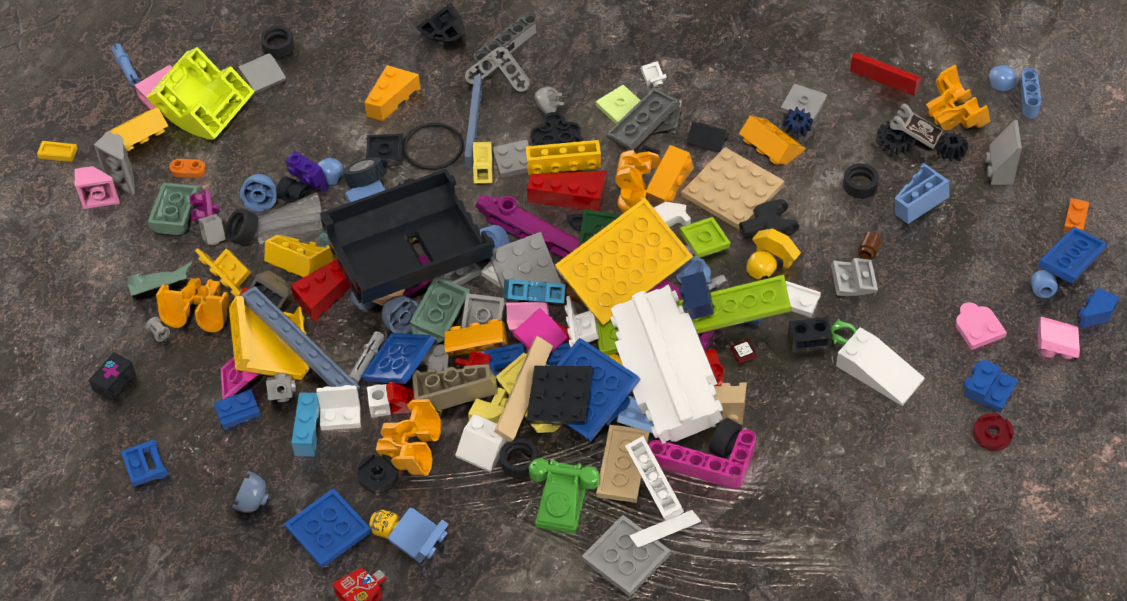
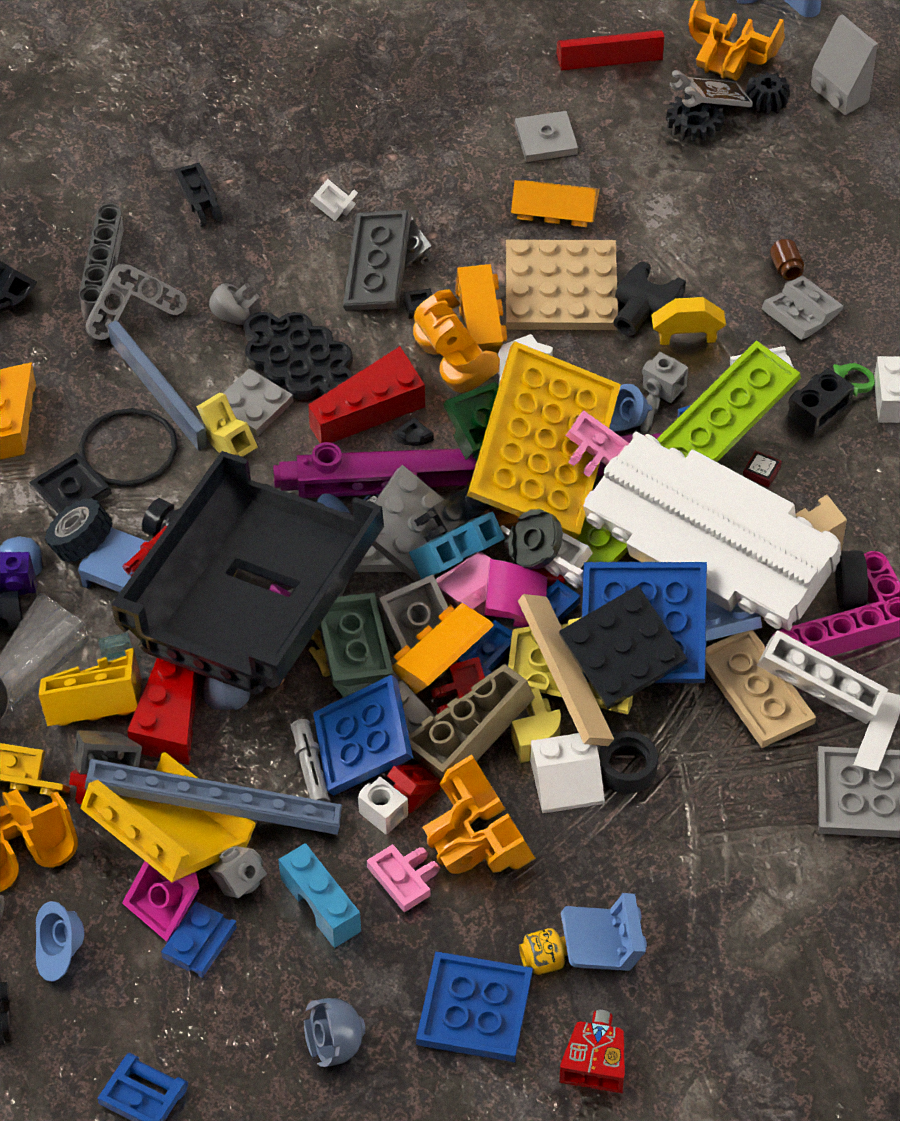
camera: 40 degrees left, 0 degrees up
white bracket [316,385,361,430] -> none
black plate [357,454,399,495] -> none
sand blue cylinder [381,295,419,334] -> none
yellow brick [526,140,601,175] -> none
bright green piece [529,458,600,534] -> none
yellowish green plate [596,85,641,124] -> none
lime plate [679,217,731,258] -> none
dark blue brick [679,271,714,320] -> none
black panel [687,122,730,152] -> none
yellow hair [746,251,777,279] -> none
dark blue gear [782,107,813,138] -> none
black tyre [843,163,879,199] -> none
medium blue wedge [895,163,949,224] -> none
none -> medium blue piece [36,901,84,982]
none -> black hinge [174,162,223,227]
none -> bright pink hinge [367,844,440,912]
none -> black hinge [414,485,492,542]
none -> pearl dark grey tile [508,509,563,569]
none -> bright pink hinge [565,410,629,477]
none -> light grey brick [642,352,688,403]

